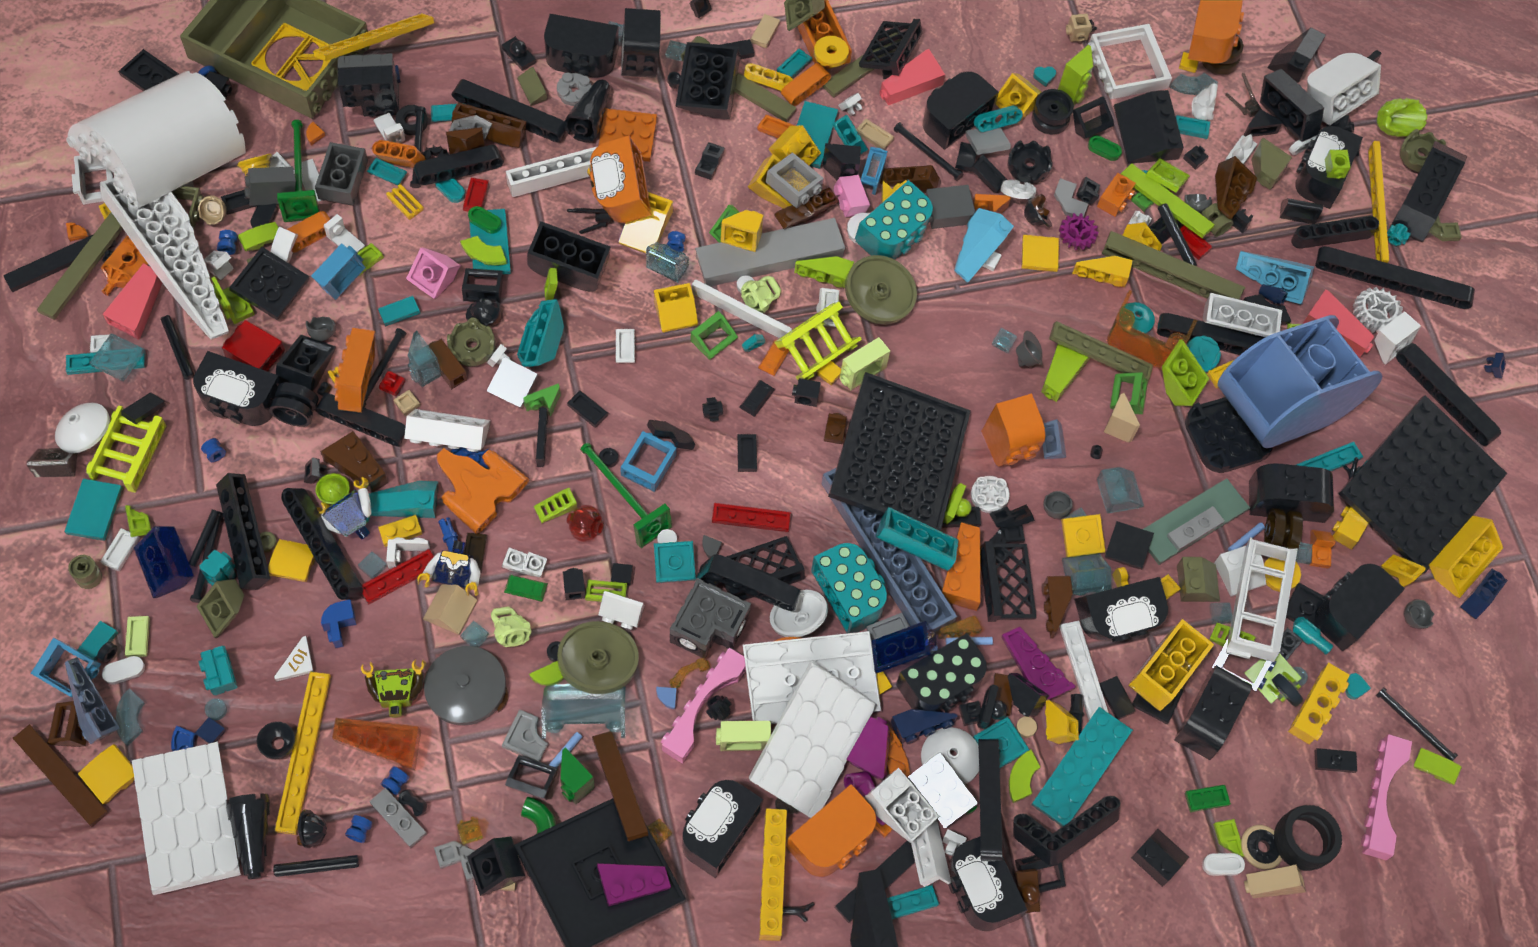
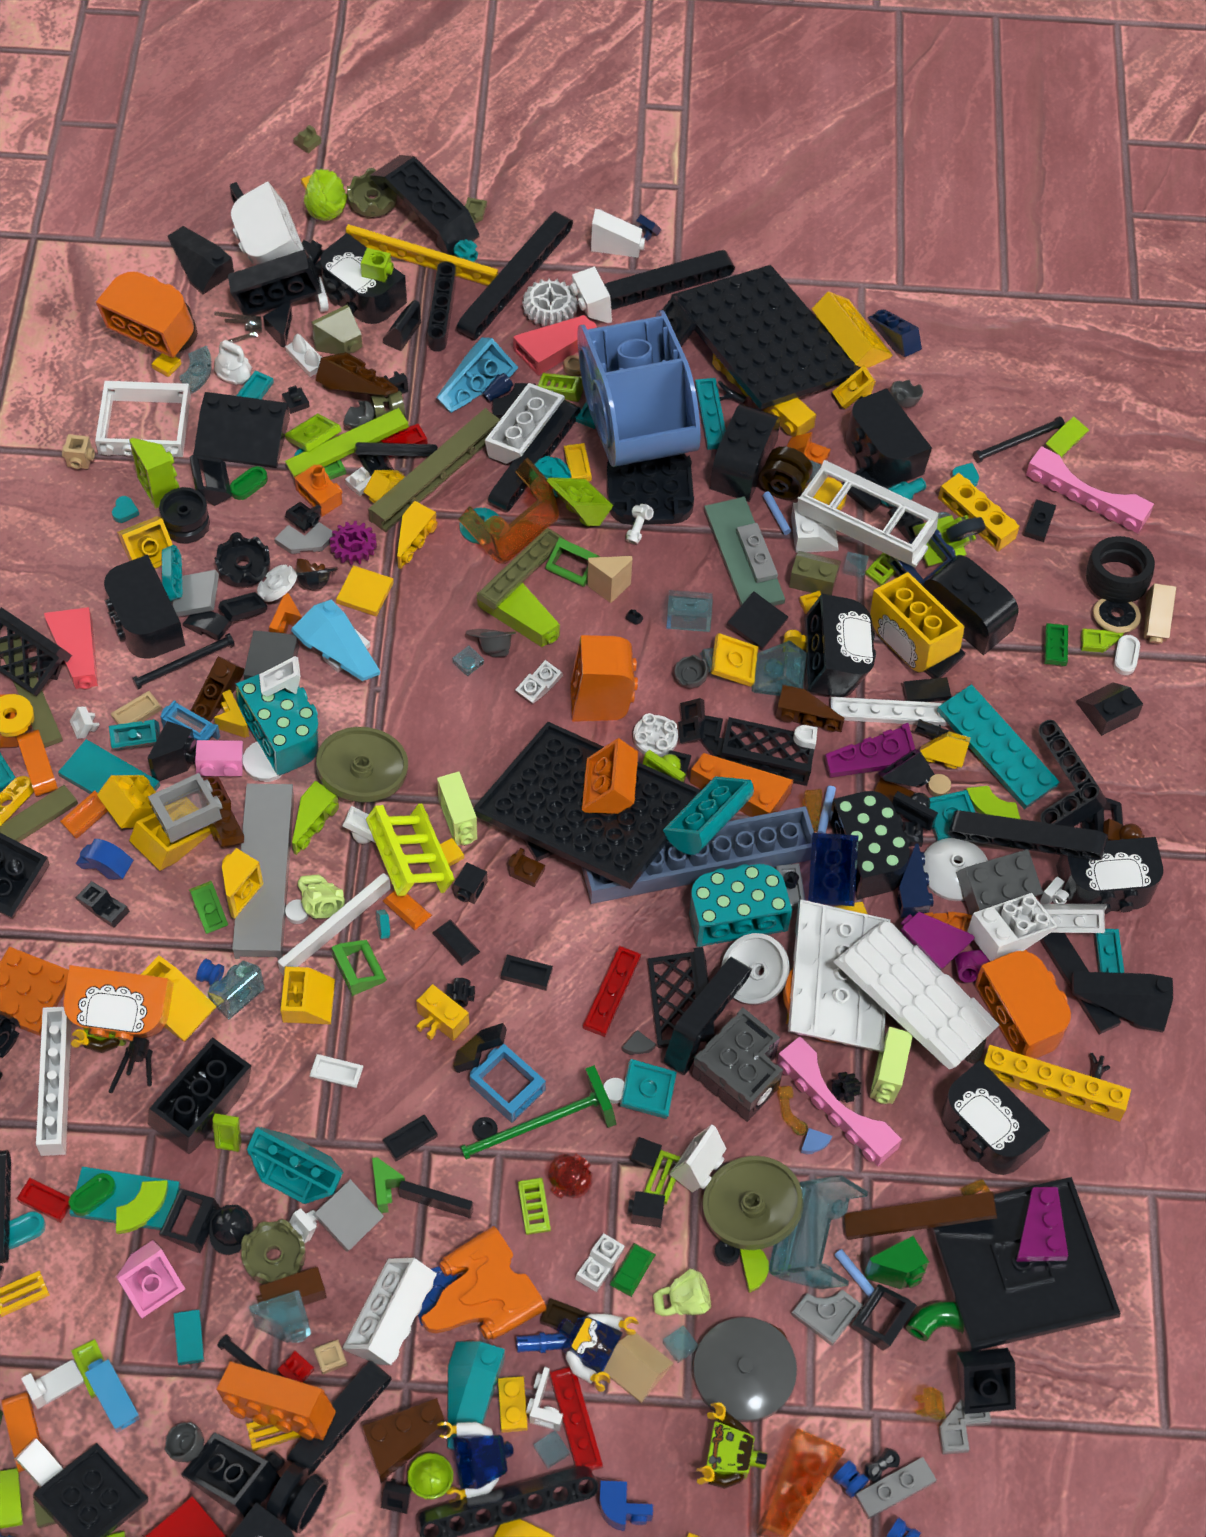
camera: 70 degrees left, 5 degrees down
none -> blue brick [76,839,133,879]
none -> white slope [259,656,301,697]
none -> olive tile [293,125,322,154]
none -> yellow brick [417,984,469,1041]
none -> white slope [516,660,563,704]
none -> orange slope [582,738,638,814]
none -> white slope [591,209,645,258]
none -> white bar [626,504,653,545]
none -> black tile [662,296,697,347]
none -> black rock [784,871,799,889]
none -> white tile [793,725,818,749]

